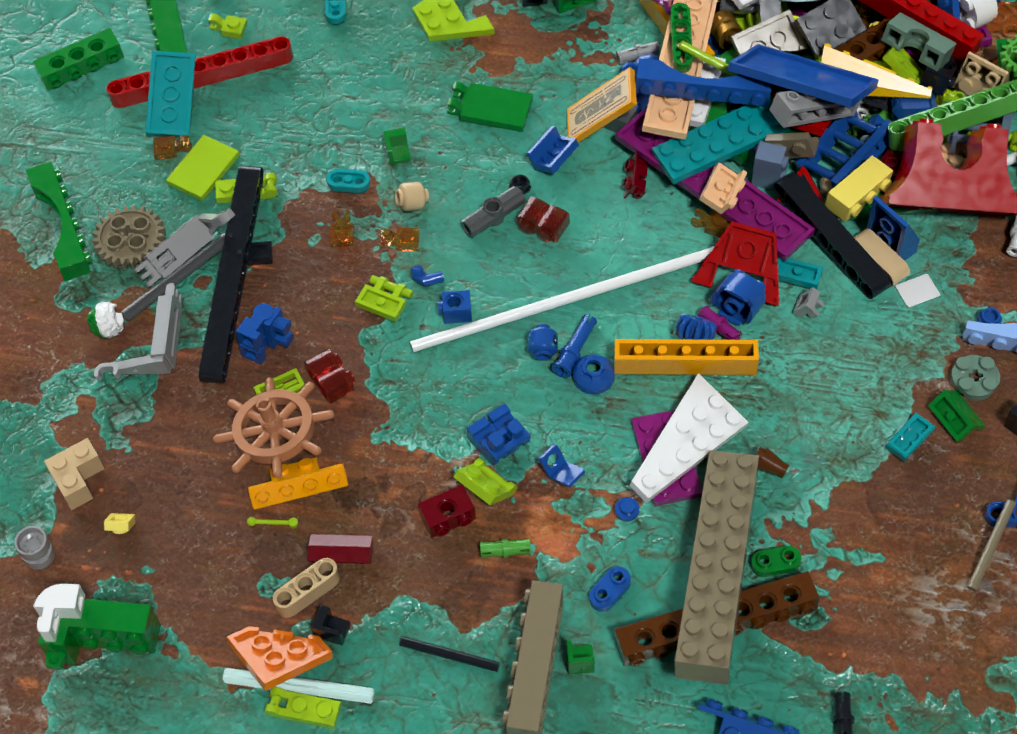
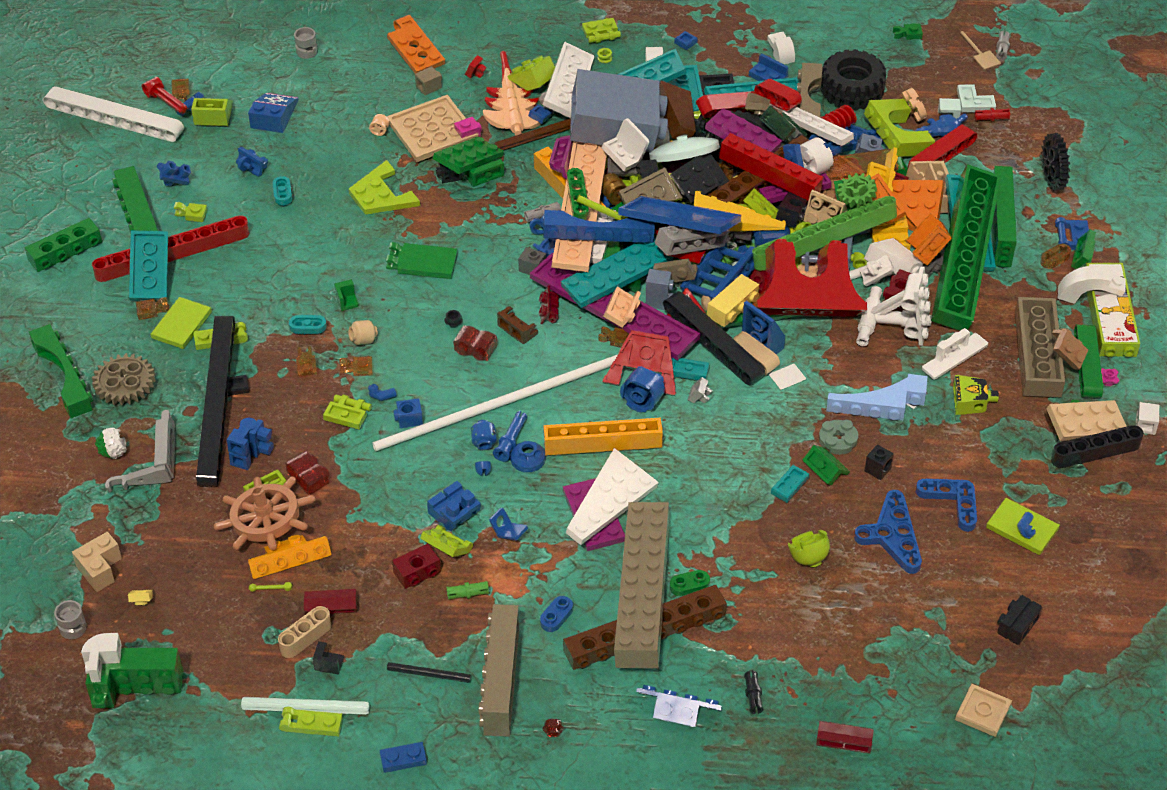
camera: 10 degrees left, 10 degrees down
dark grey axle [121,233,226,322] -> none
light grey hinge [134,208,235,287] -> none
orange plate [227,626,333,691] -> none
dark grey piece [461,186,526,237] -> none
blue bracket [527,126,579,174] -> none
green panel [566,639,595,675] -> none
tile [567,67,637,143] -> none
blue plate [615,497,640,522] -> none
blue gear [675,314,717,340] -> none
magenta pin [698,306,742,340] -> none
reddish brown cone [756,447,789,478] -> none
sand green arch [881,12,957,72] -> none
dark tan bar [967,500,1016,592] -> none
blue plate [978,307,1002,324] -> none
none -> blue hinge [475,461,491,476]
none -> reddish brown hinge [497,306,538,345]
none -> lime cylinder [788,530,830,567]

